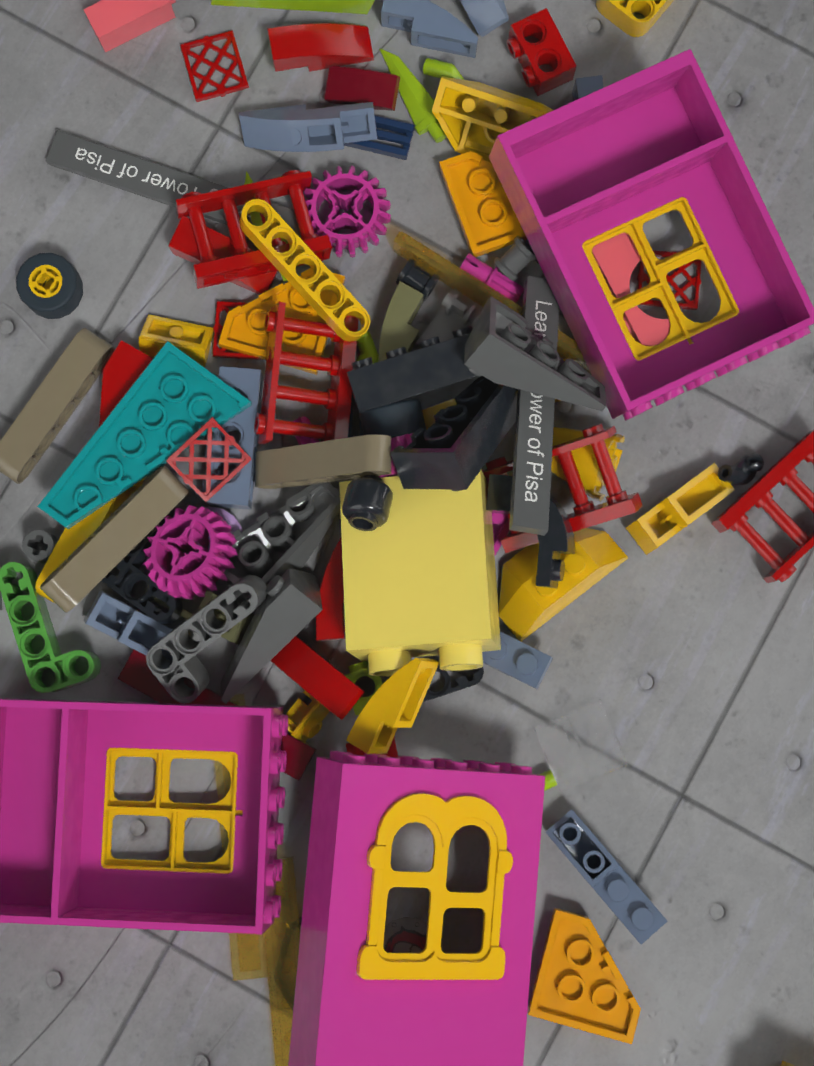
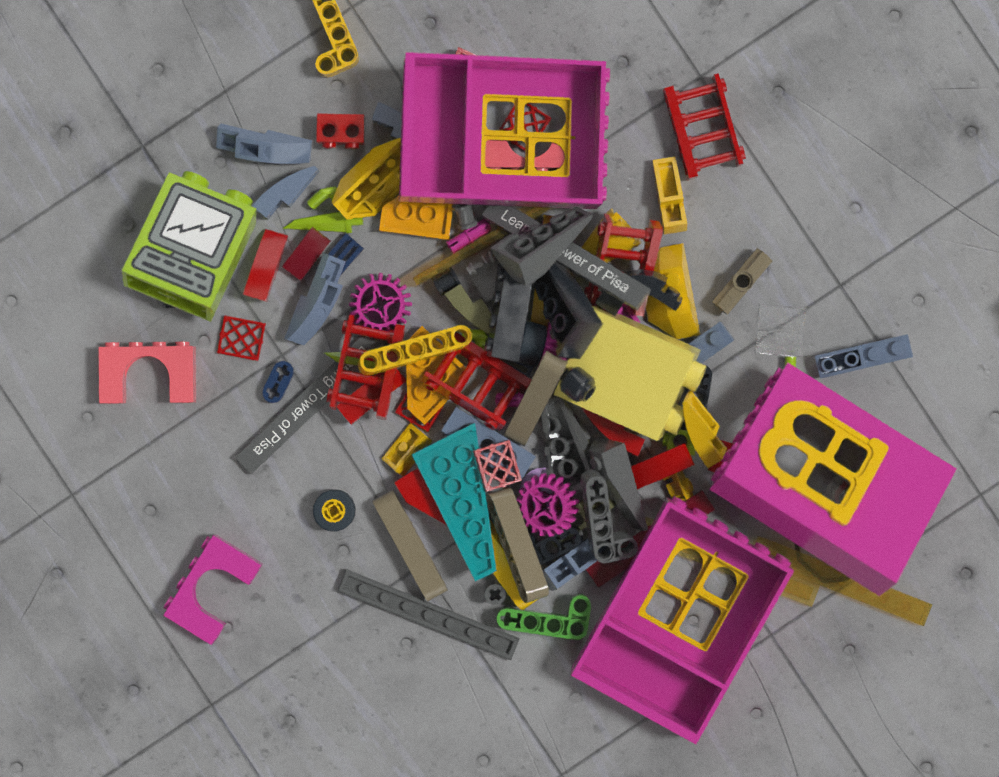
camera: 60 degrees left, 5 degrees up
light orange plate [527,907,641,1044] -> none
black arm [718,453,764,485] -> none
none -> dark blue beam [262,361,294,403]
none -> dark tan piece [712,248,772,315]

